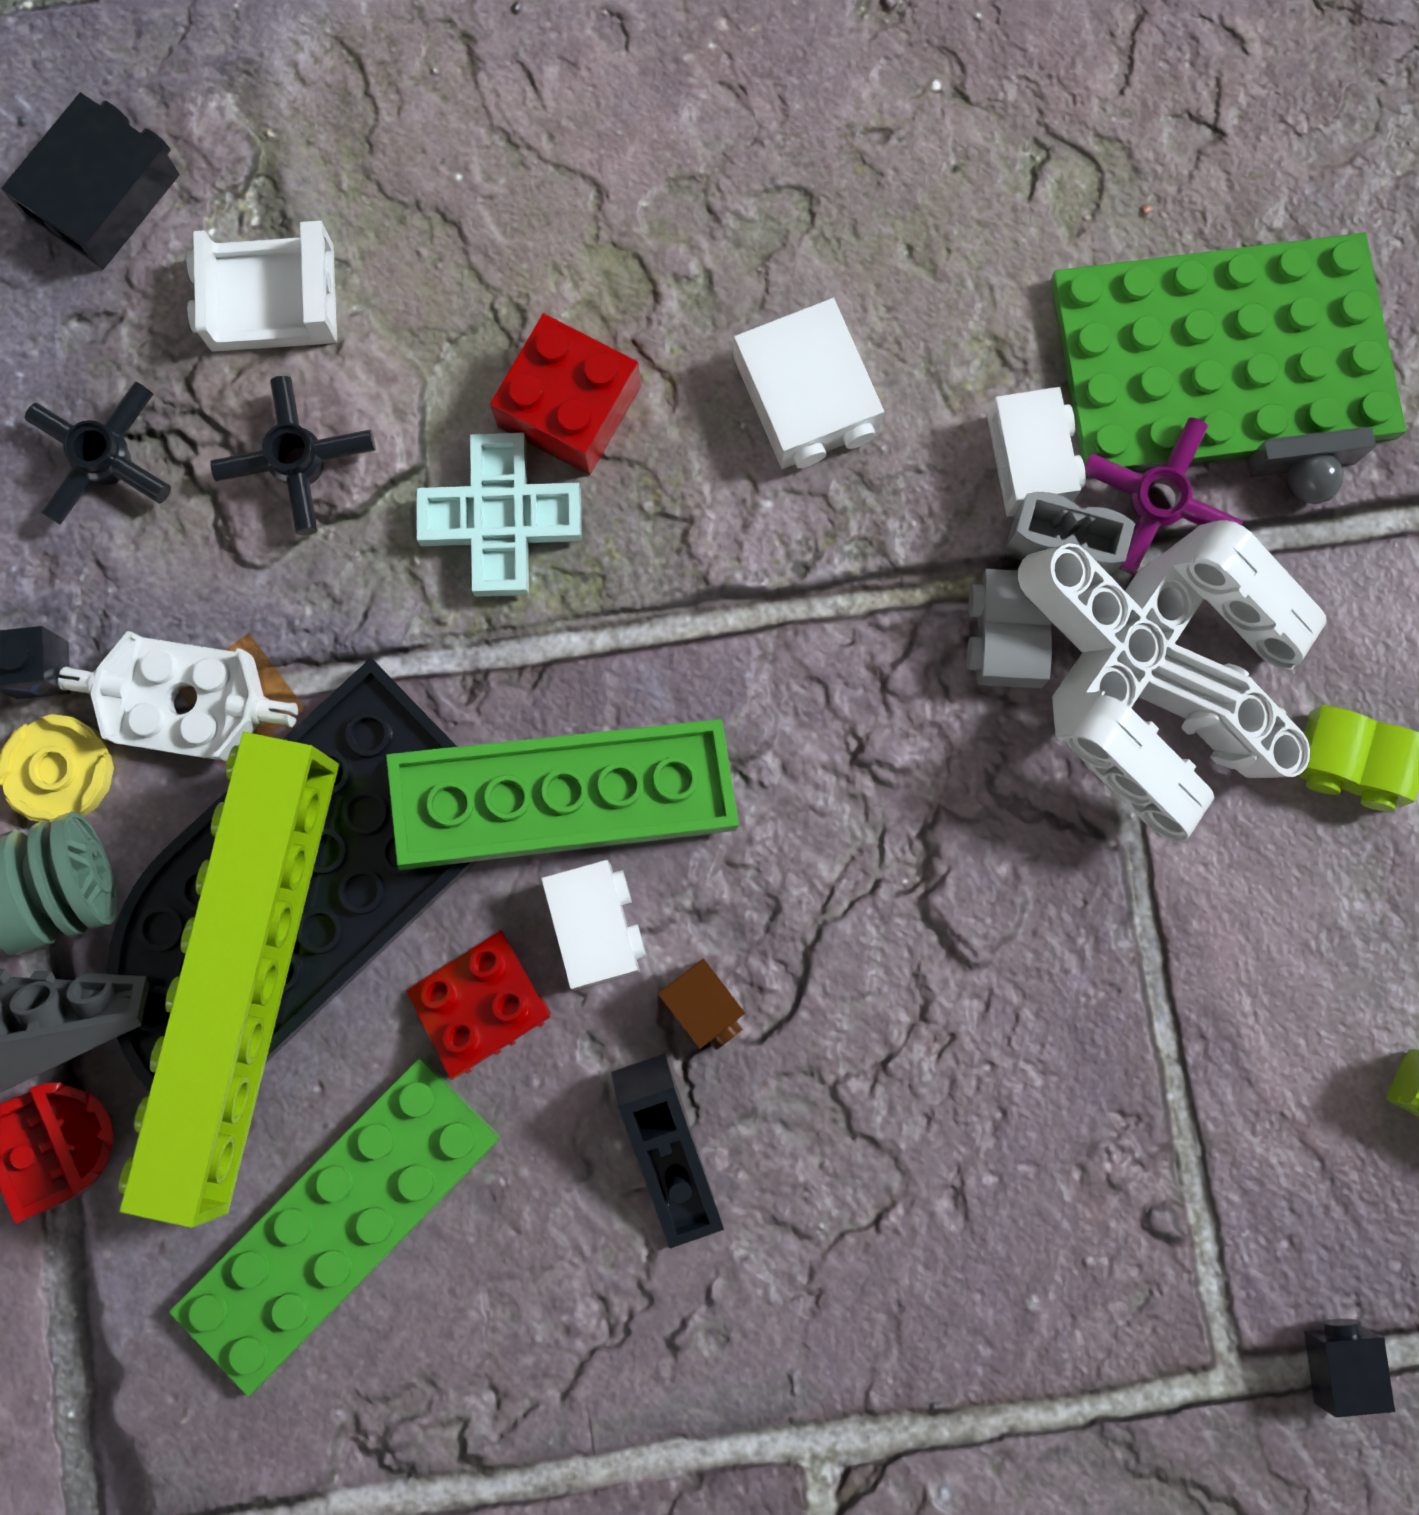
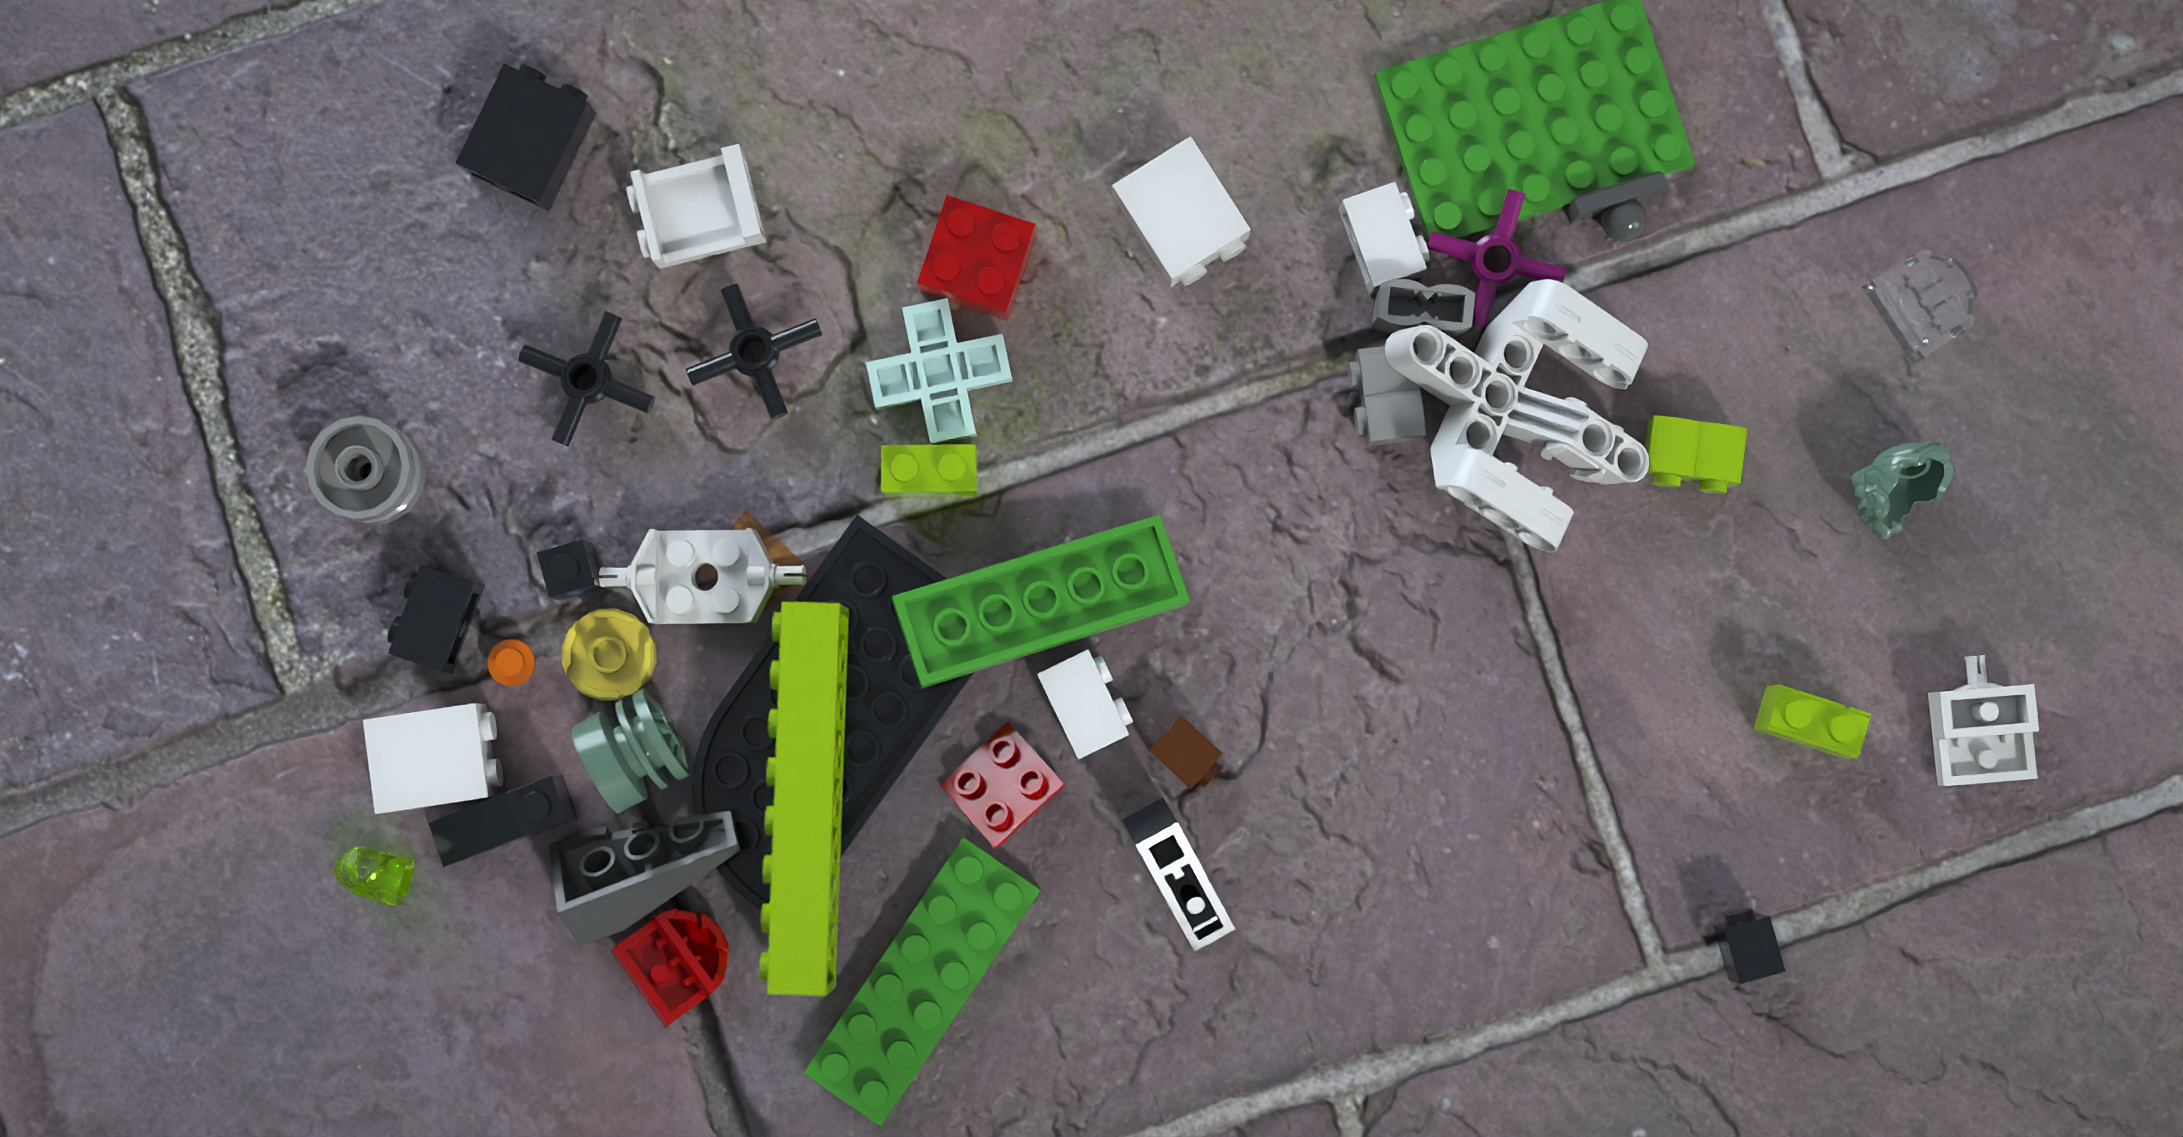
camera: 10 degrees left, 5 degrees up
none -> lime brick [881,444,978,498]

